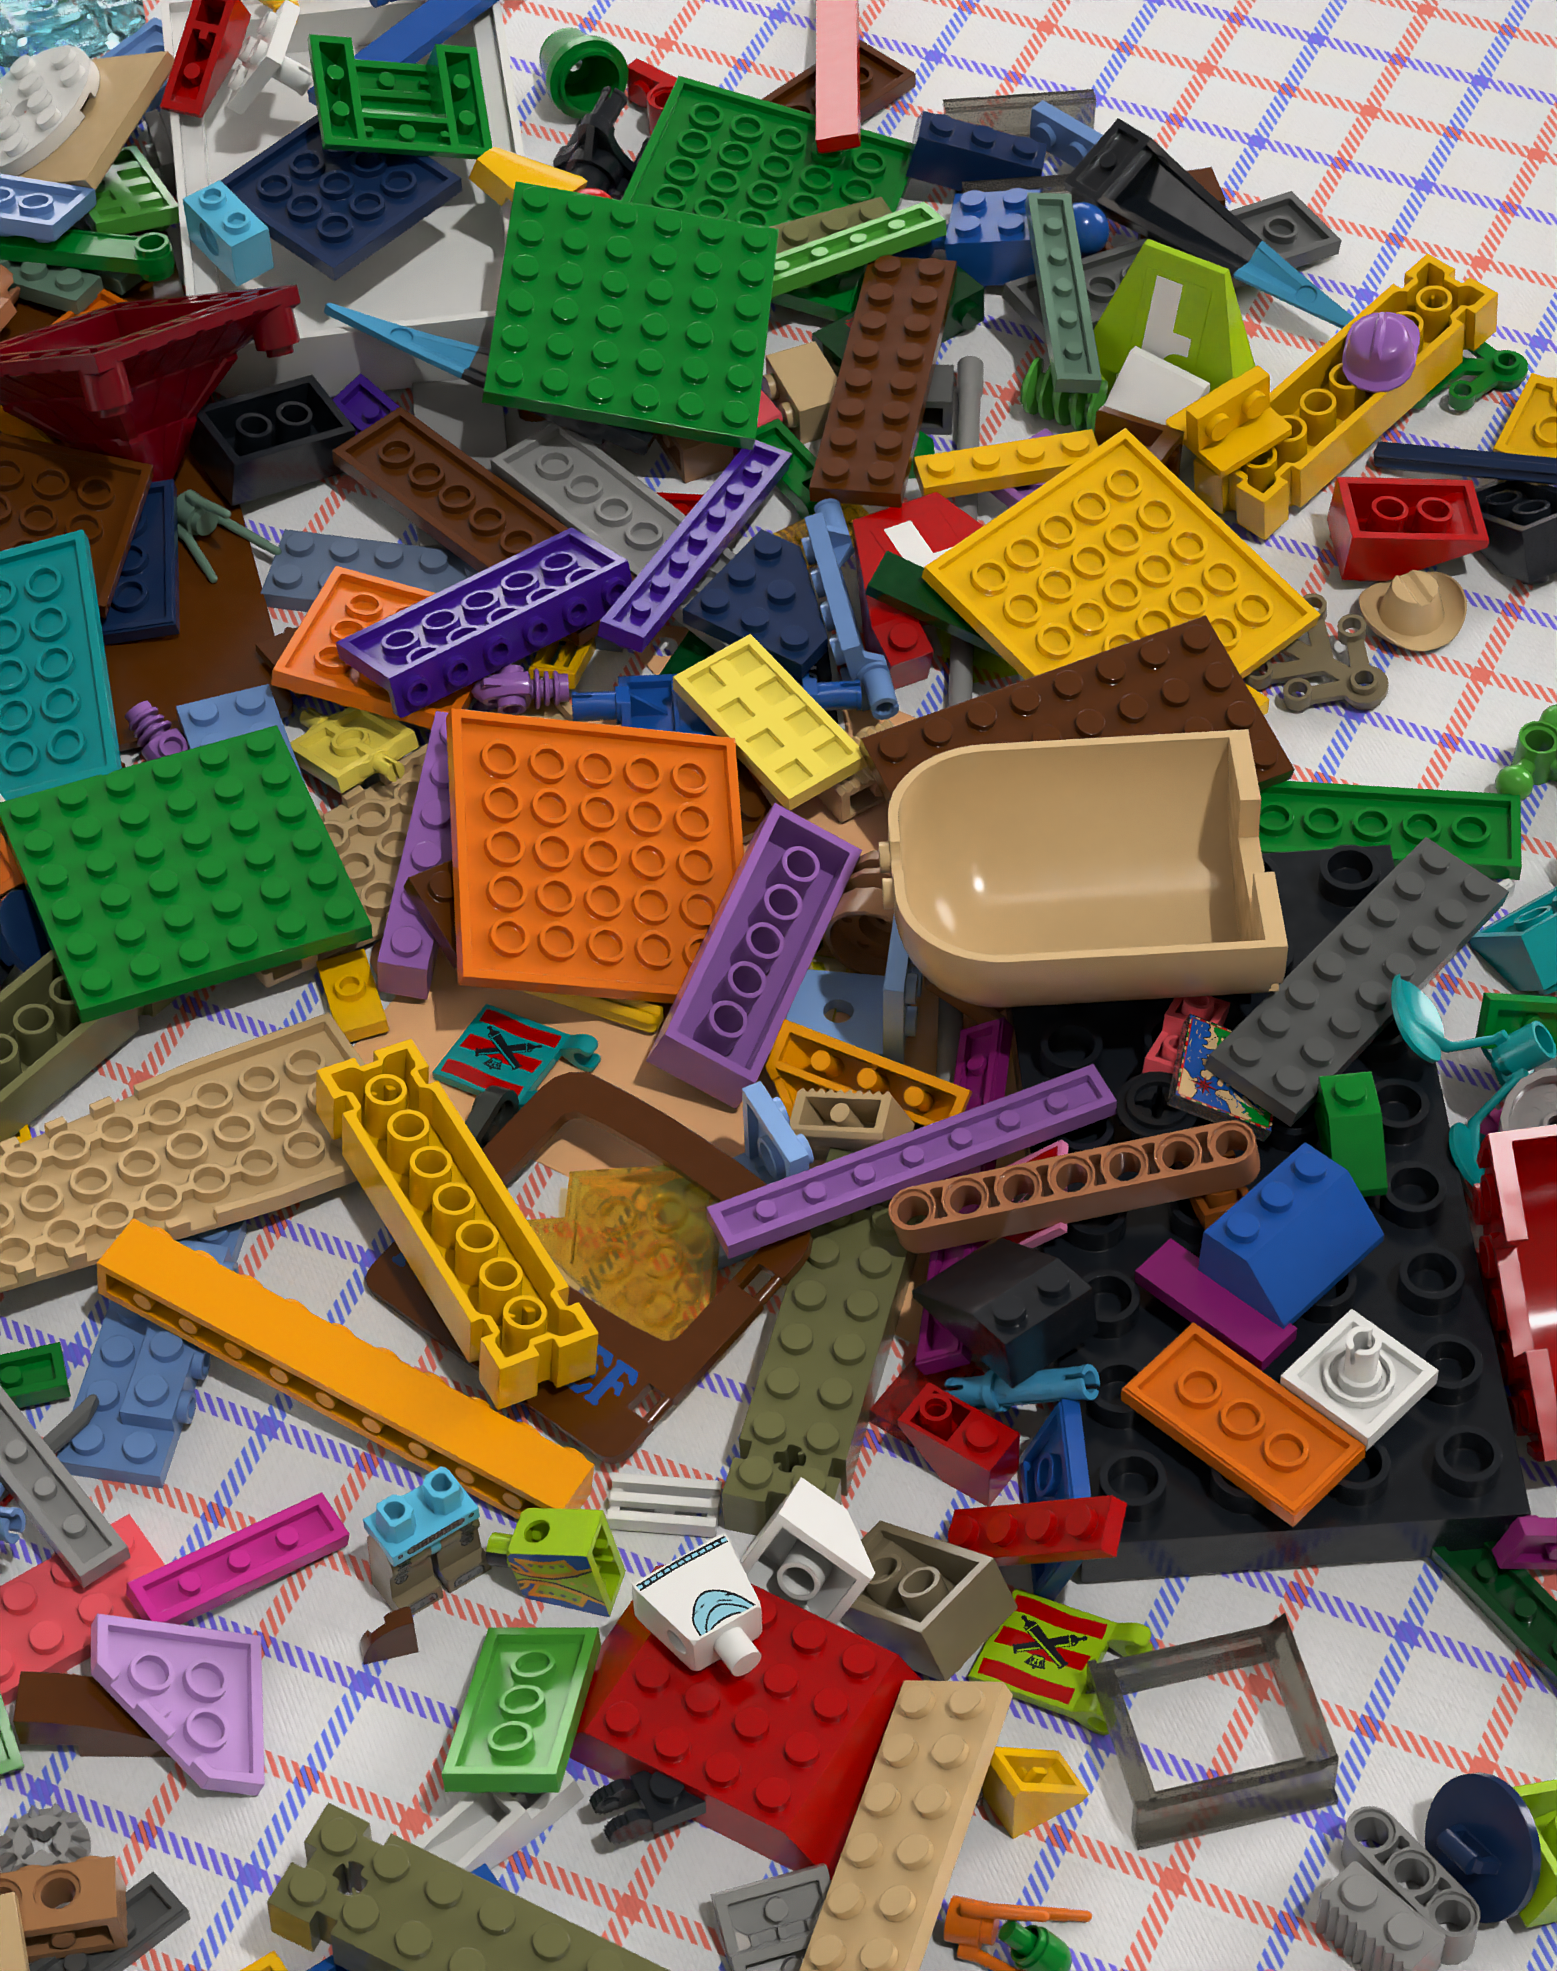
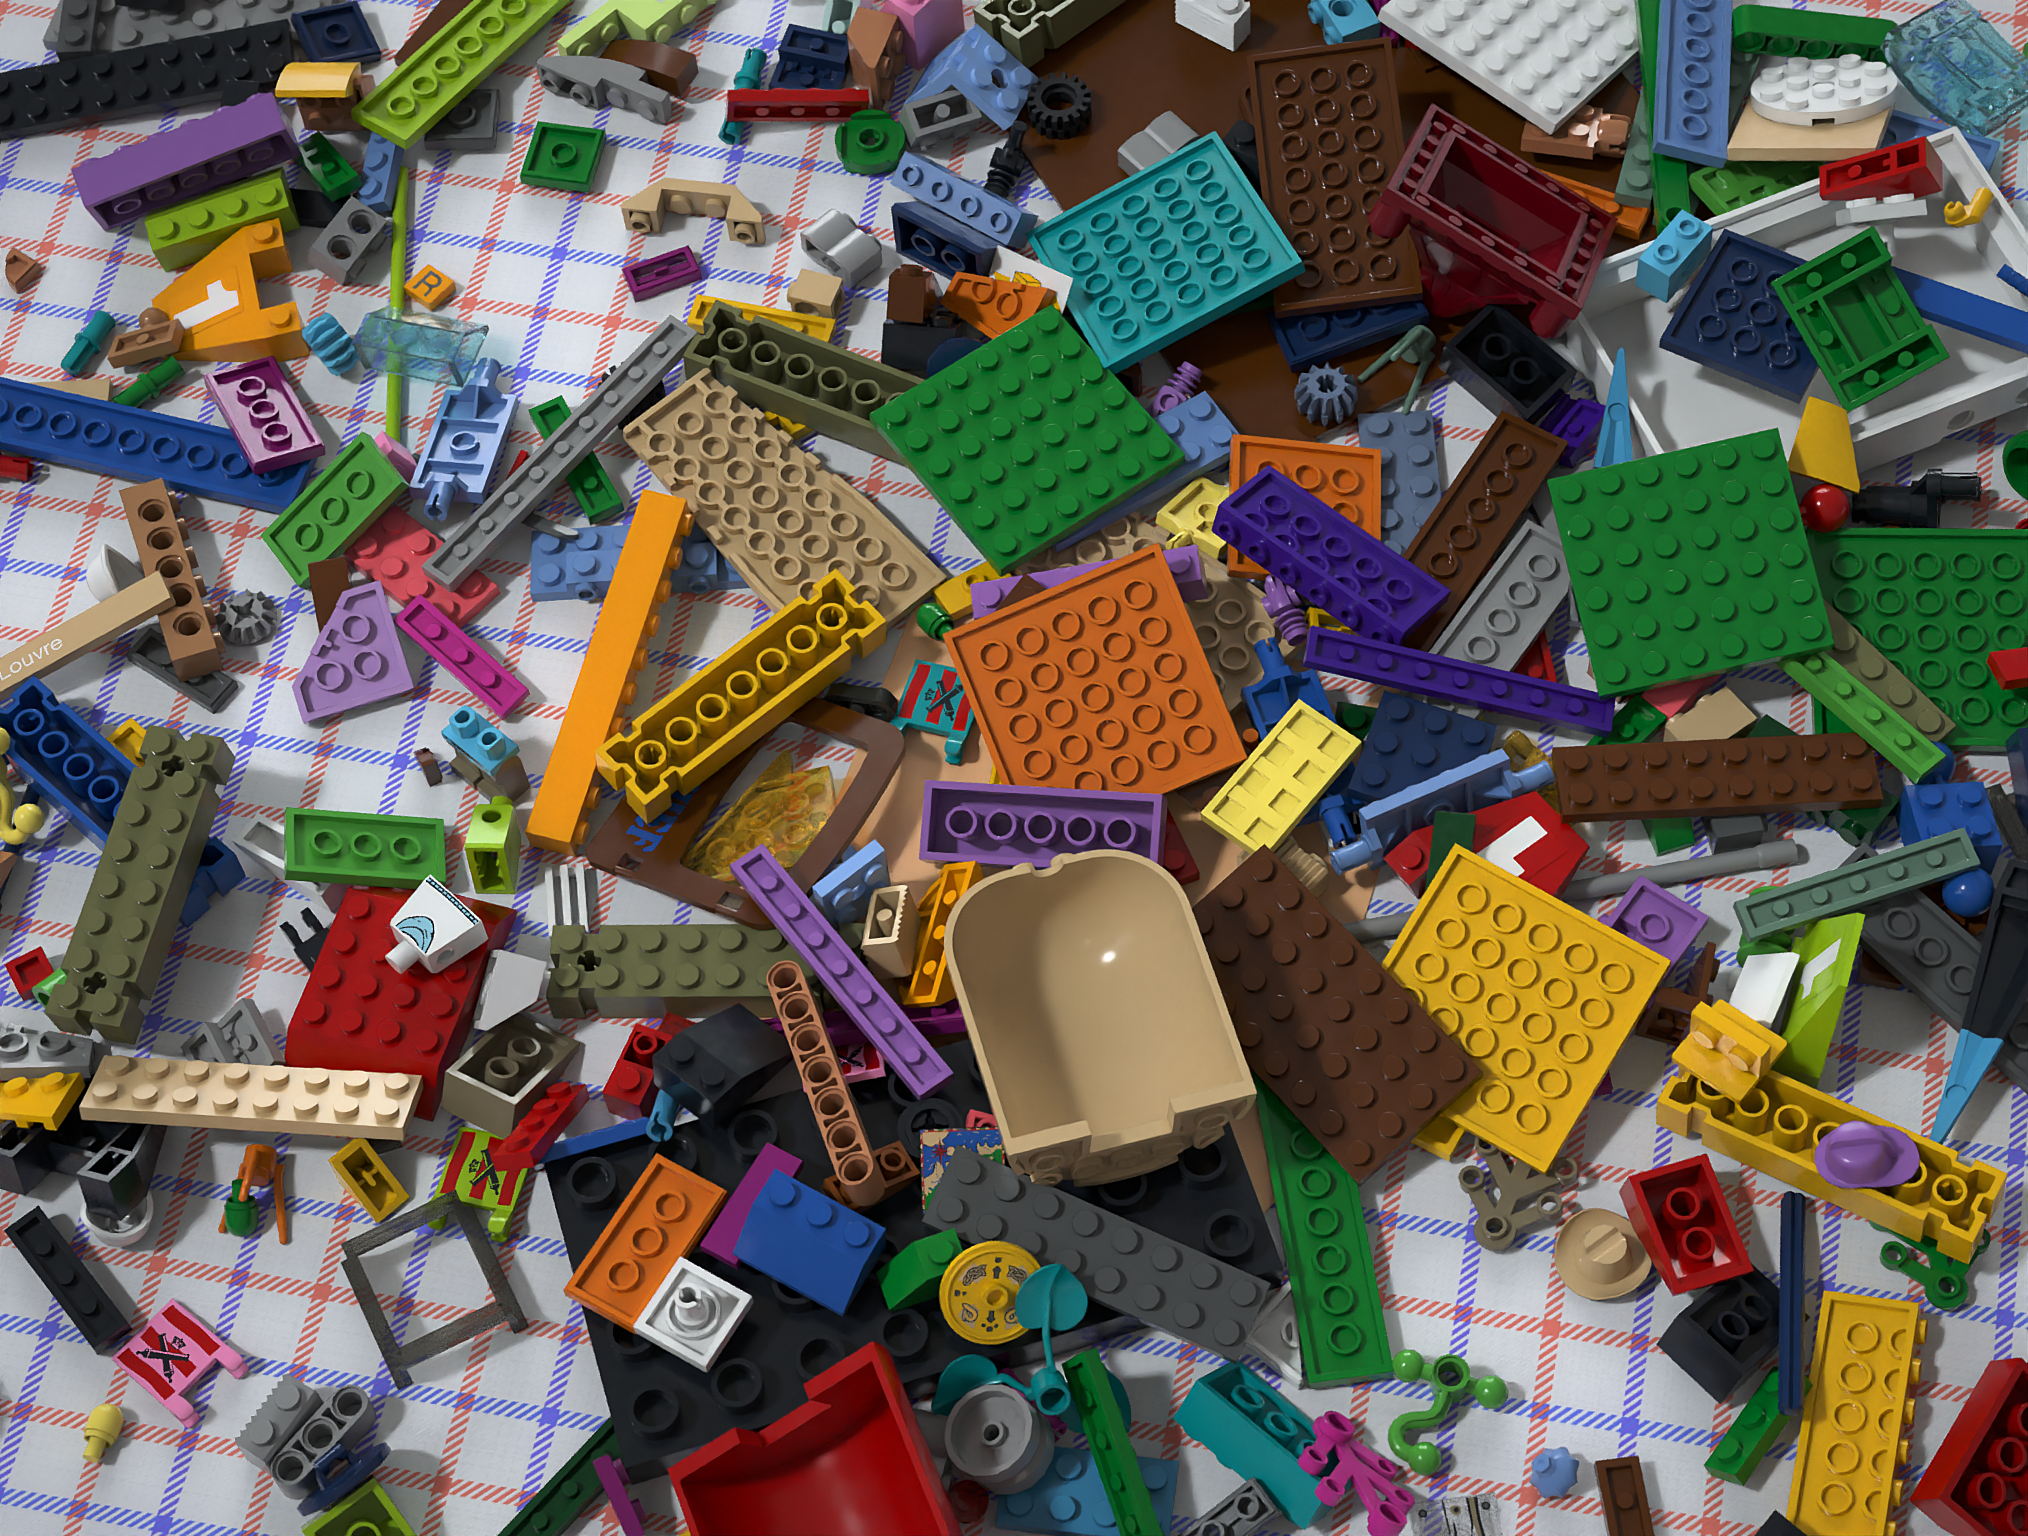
camera: 80 degrees right, 10 degrees up
yellow plate [914,429,1098,498] -> none
none -> green cylinder [916,602,955,641]
none -> yellow shield [939,1241,1041,1345]
none -> sand blue gear [1294,362,1358,427]

